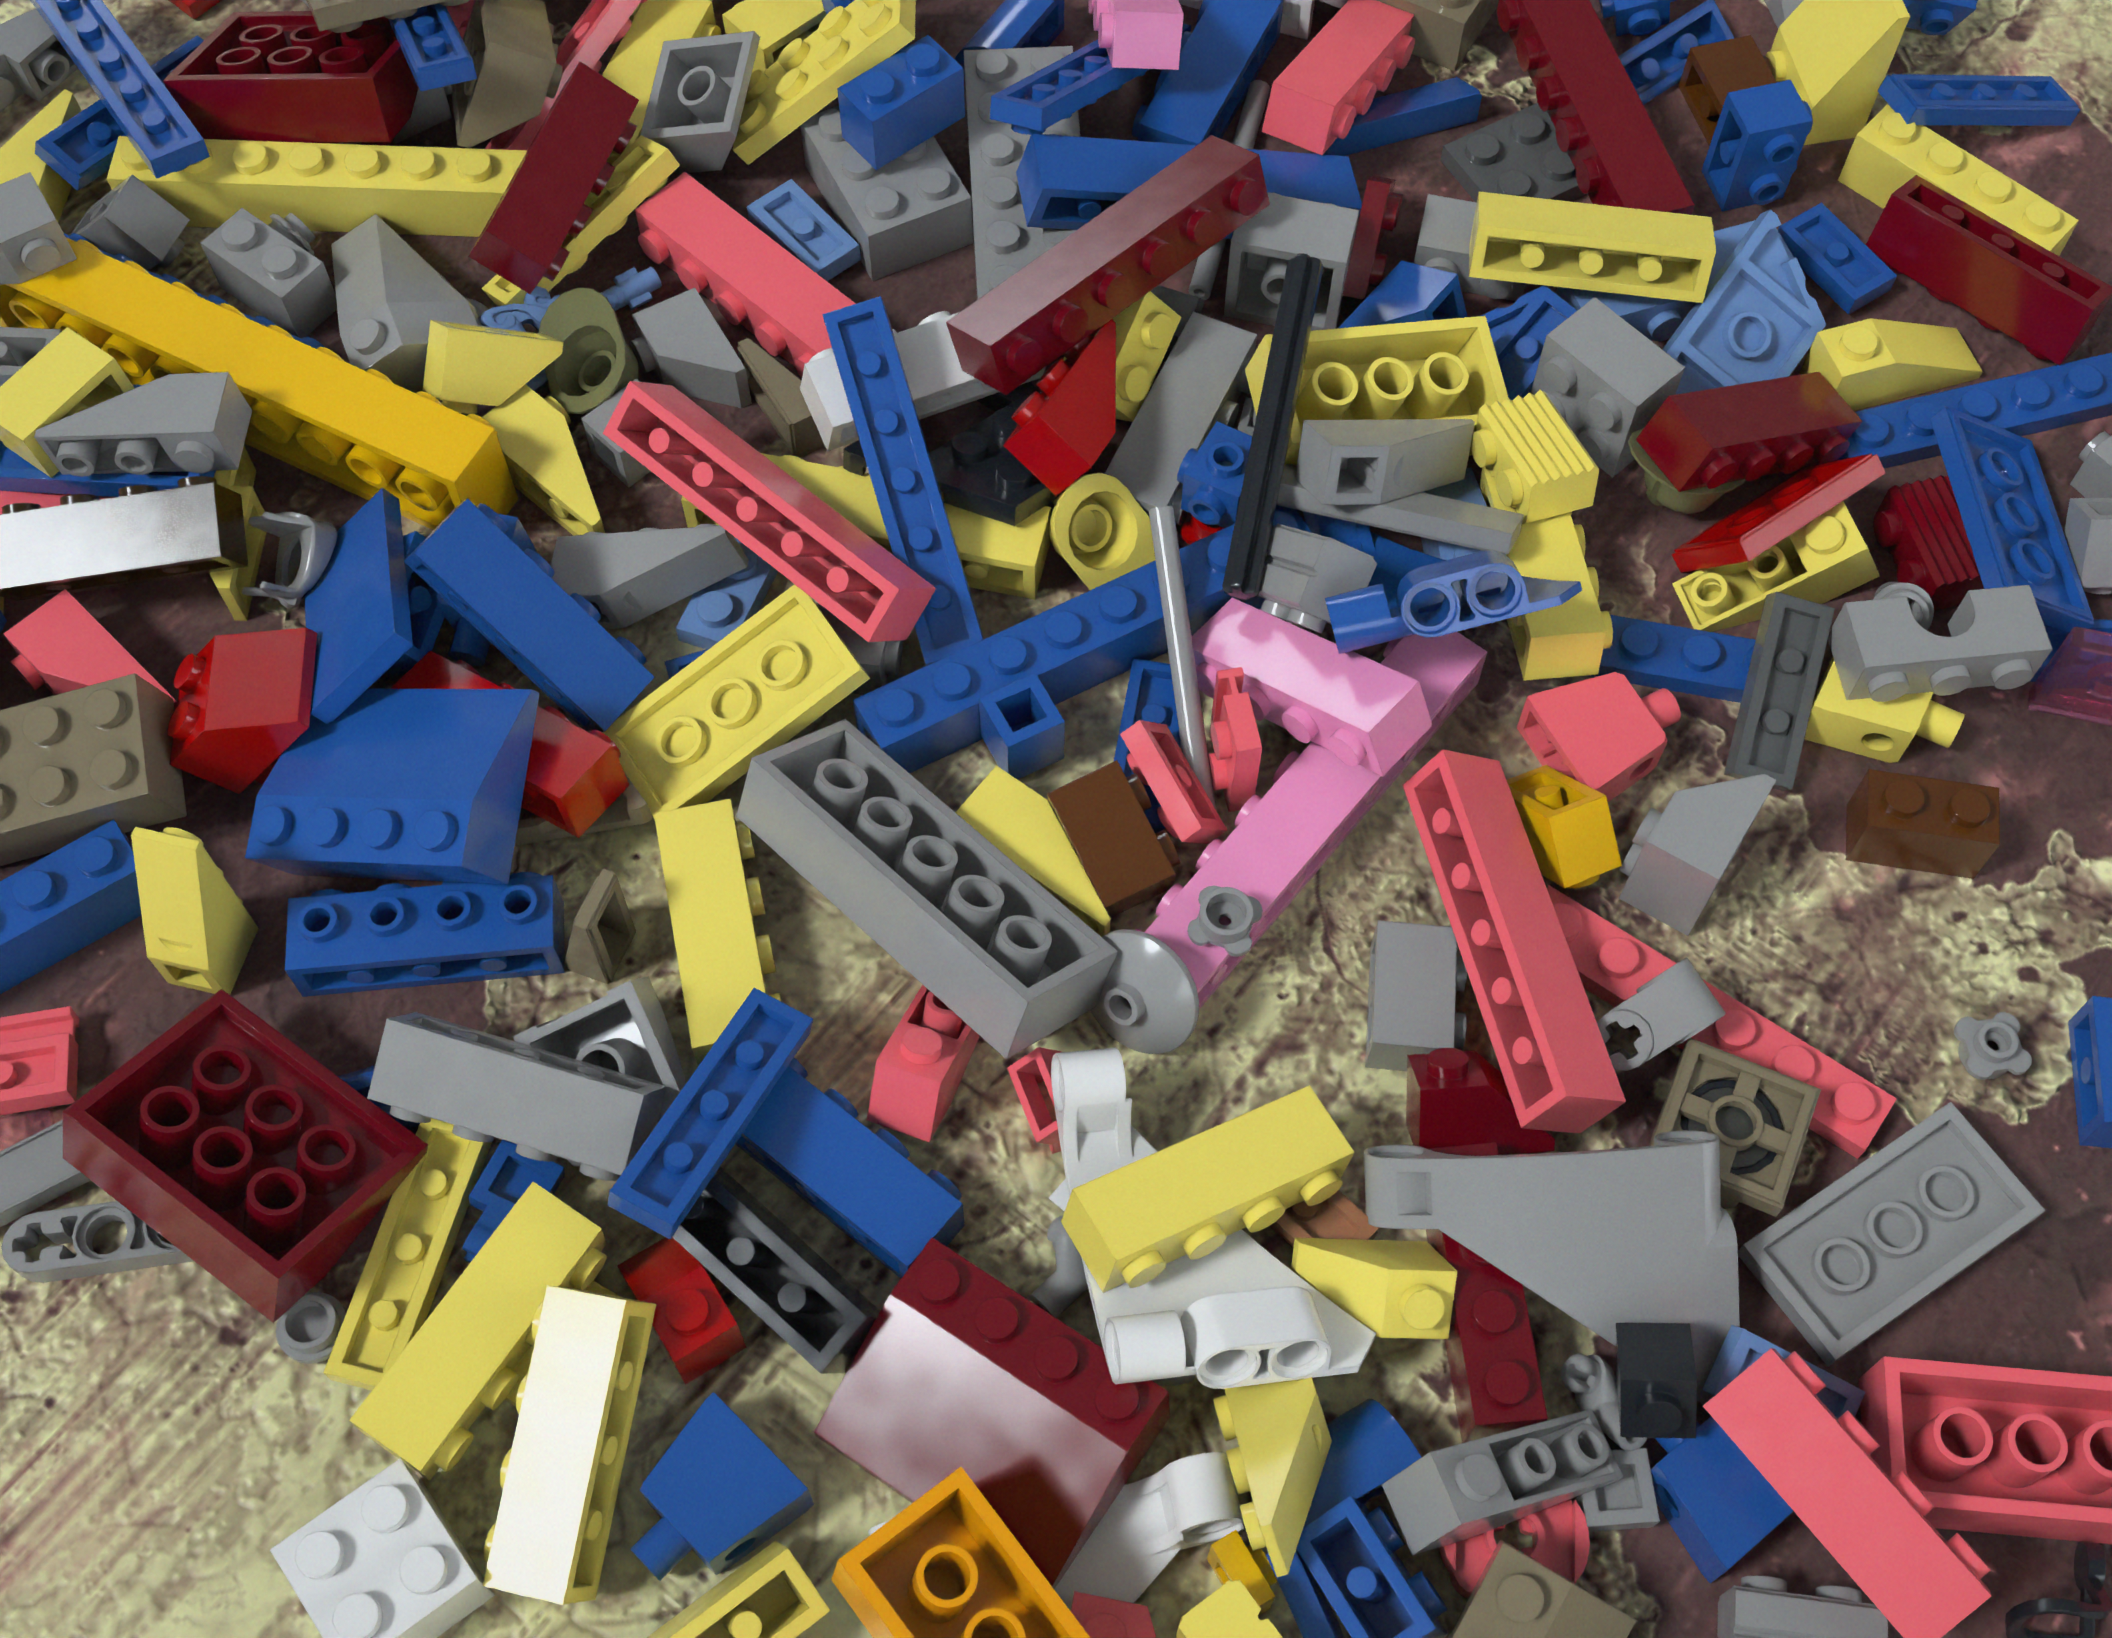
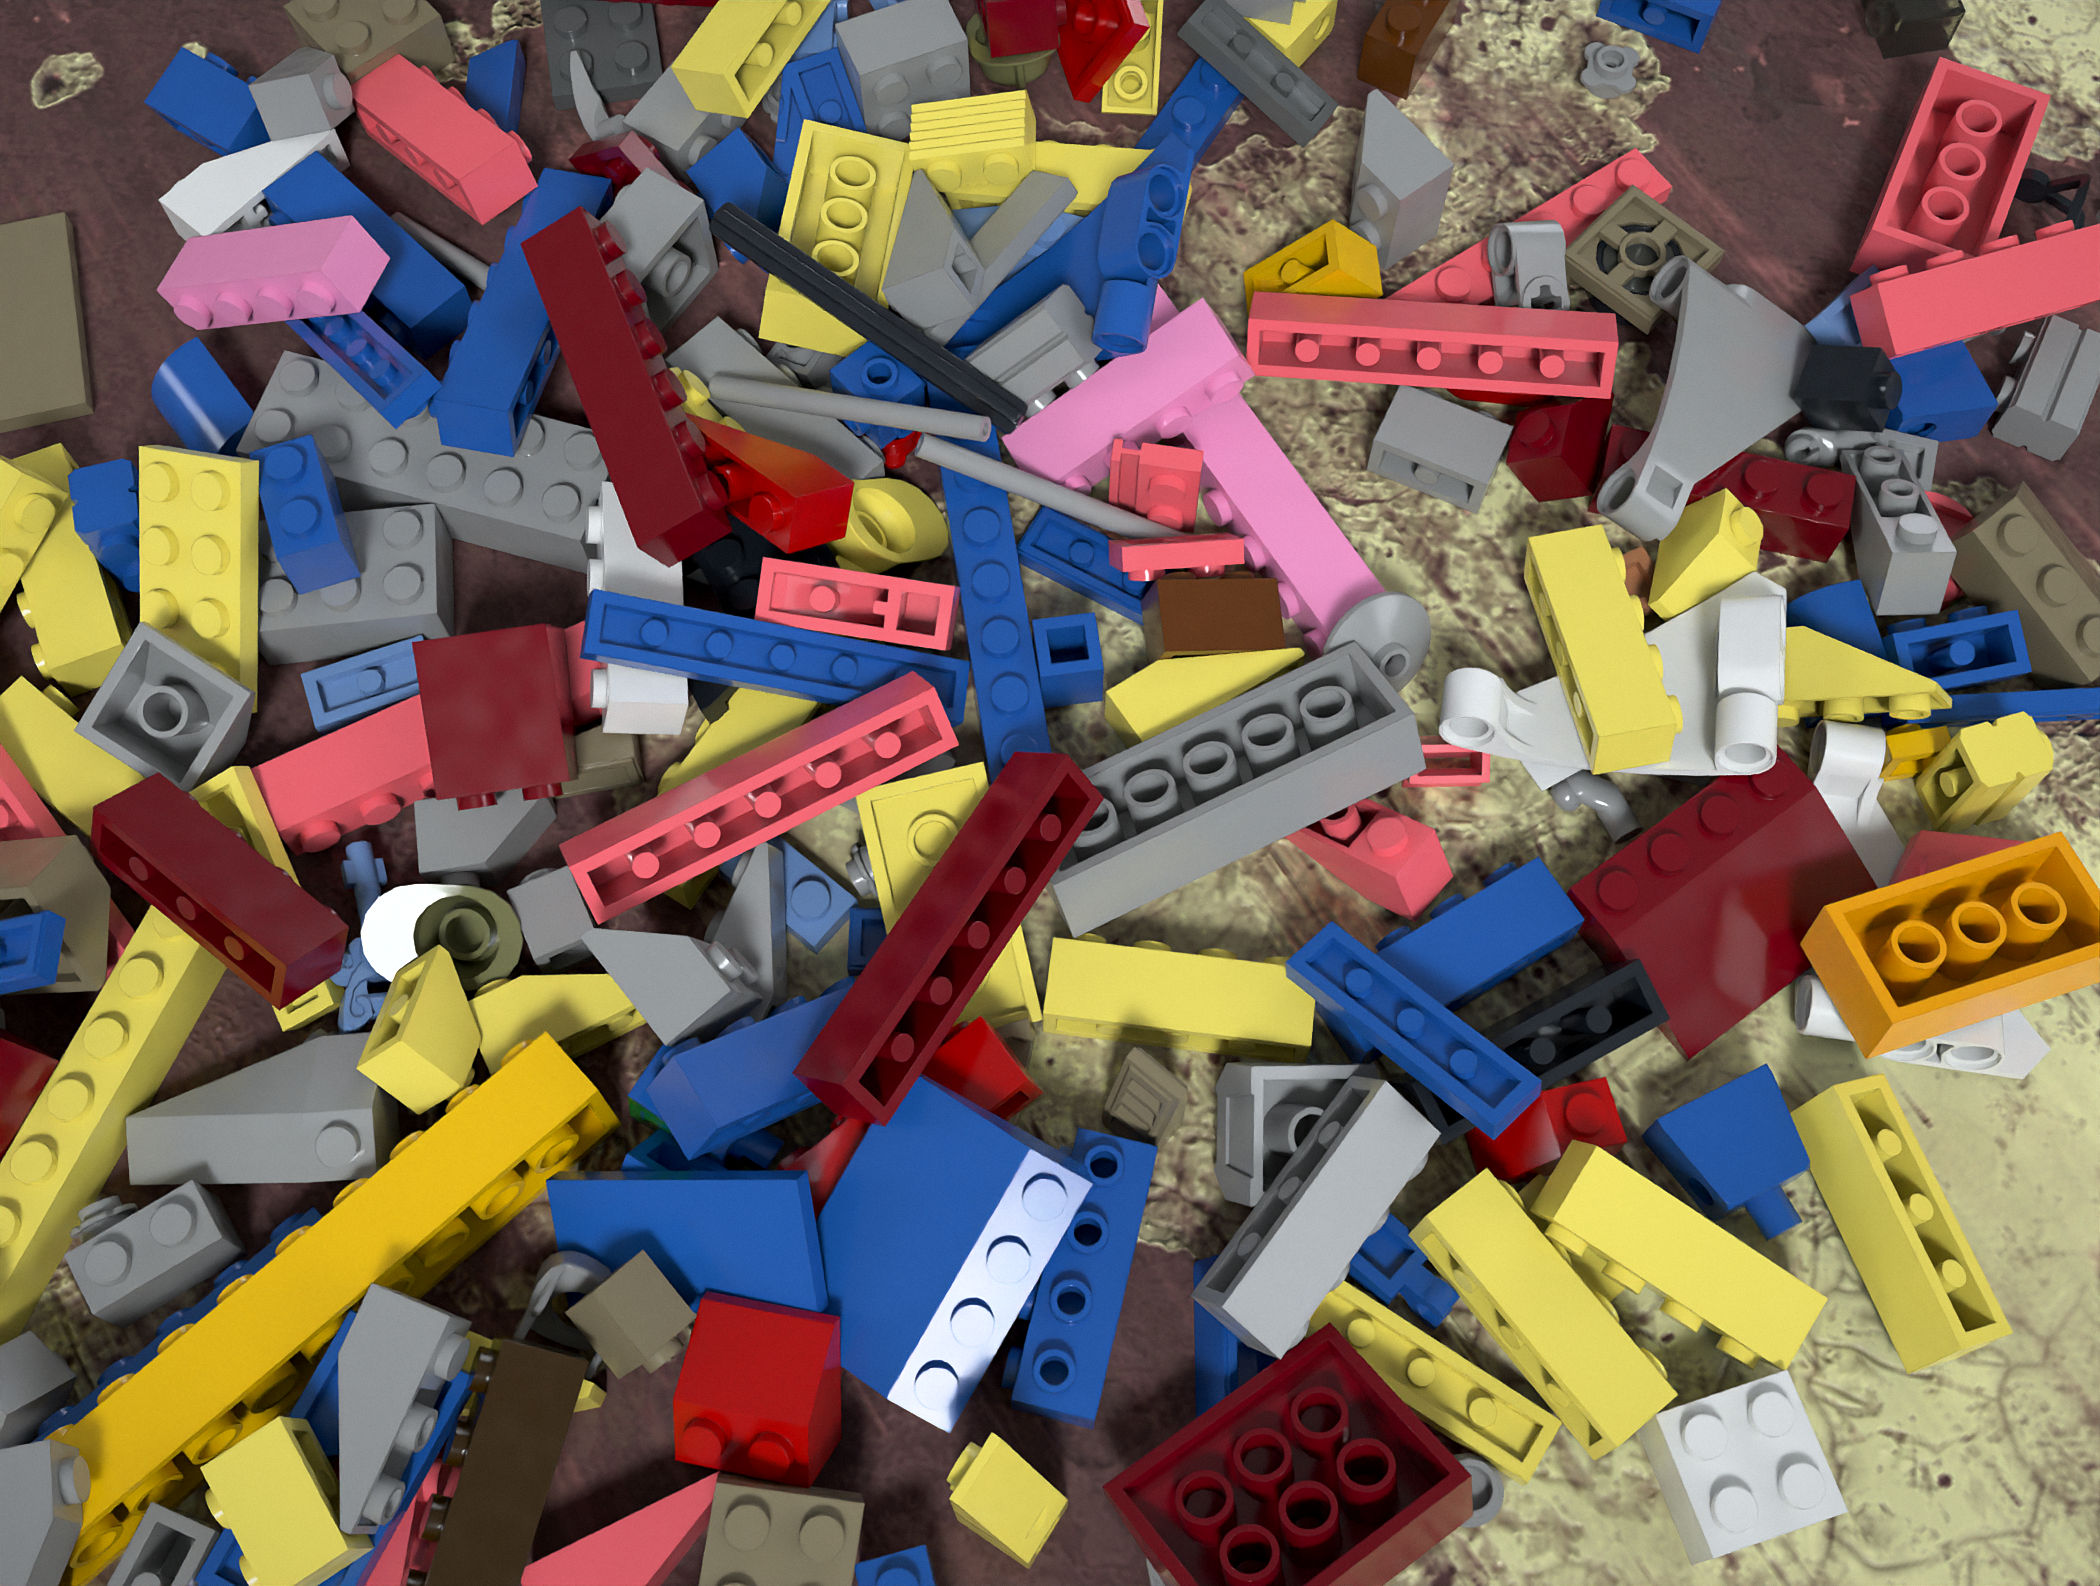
camera: 70 degrees left, 5 degrees up
light grey plate [1187,886,1263,957] -> none
coral torso [1517,672,1681,802] -> none
light grey plate [1738,1102,2046,1367] -> none
none -> dark red slope [412,623,579,811]
none -> dark tan brick [565,1250,697,1379]
none -> light grey bar [570,50,625,141]
none -> light grey slope [580,928,764,1047]
none -> light grey piece [709,375,991,442]
none -> coral slope [754,557,961,651]
none -> dark red brick [792,751,1104,1127]

